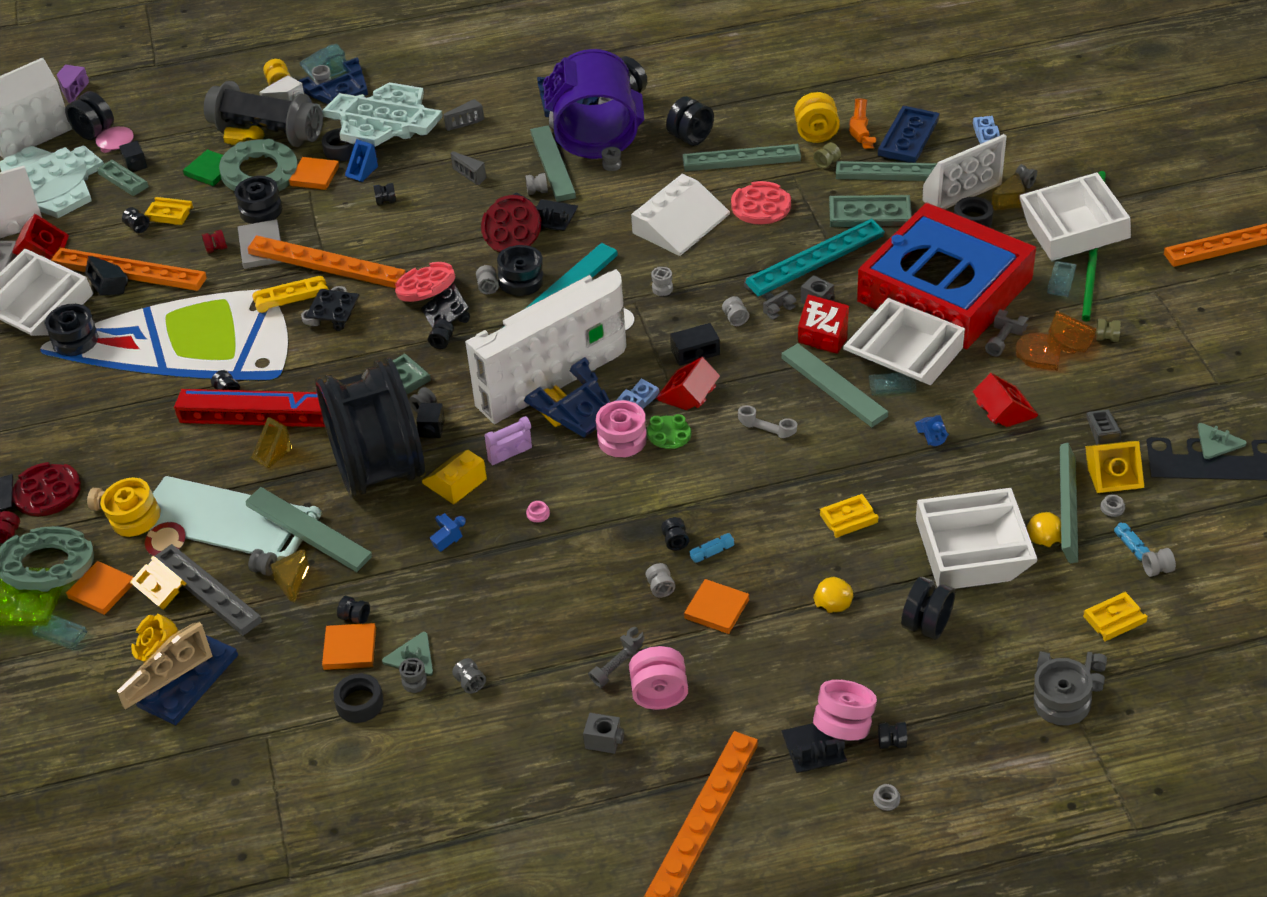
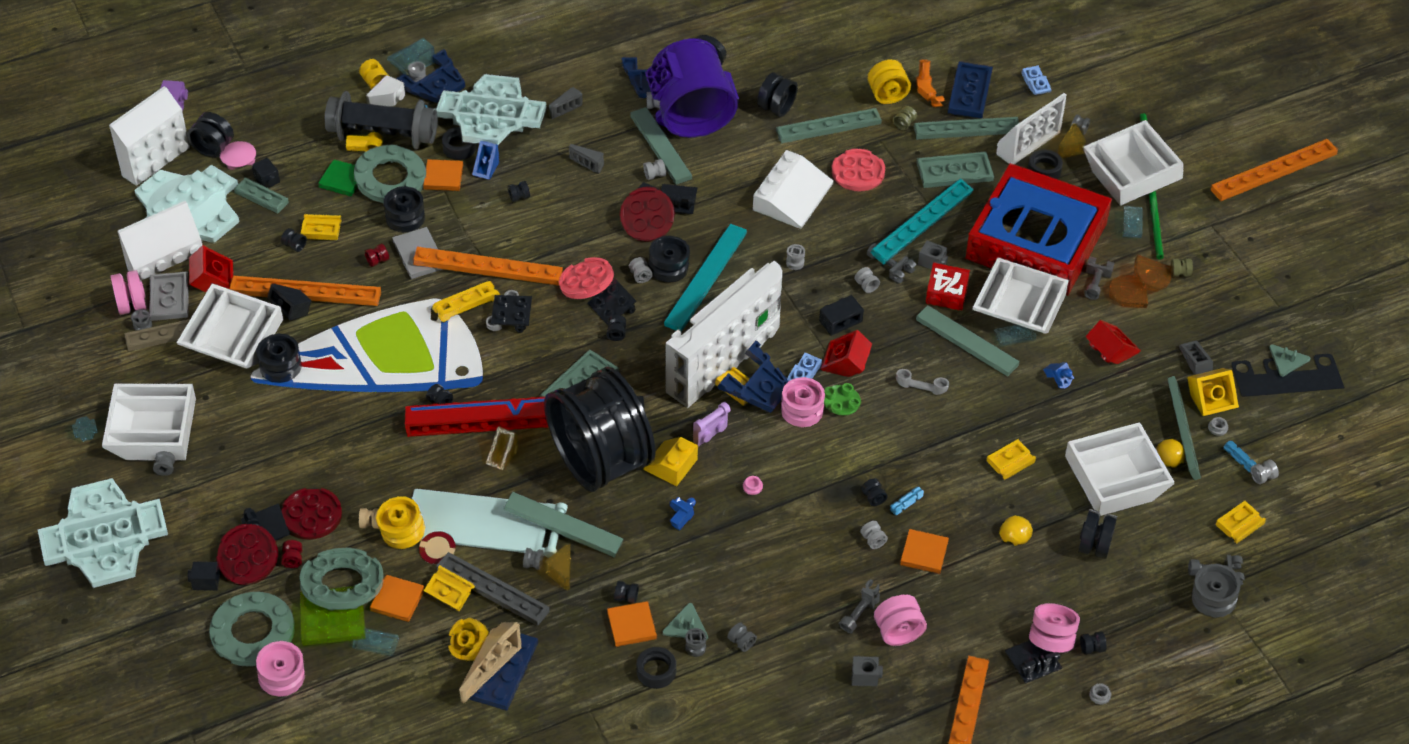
camera: 15 degrees left, 5 degrees up
dark grey wheel [602,147,622,171] -> none

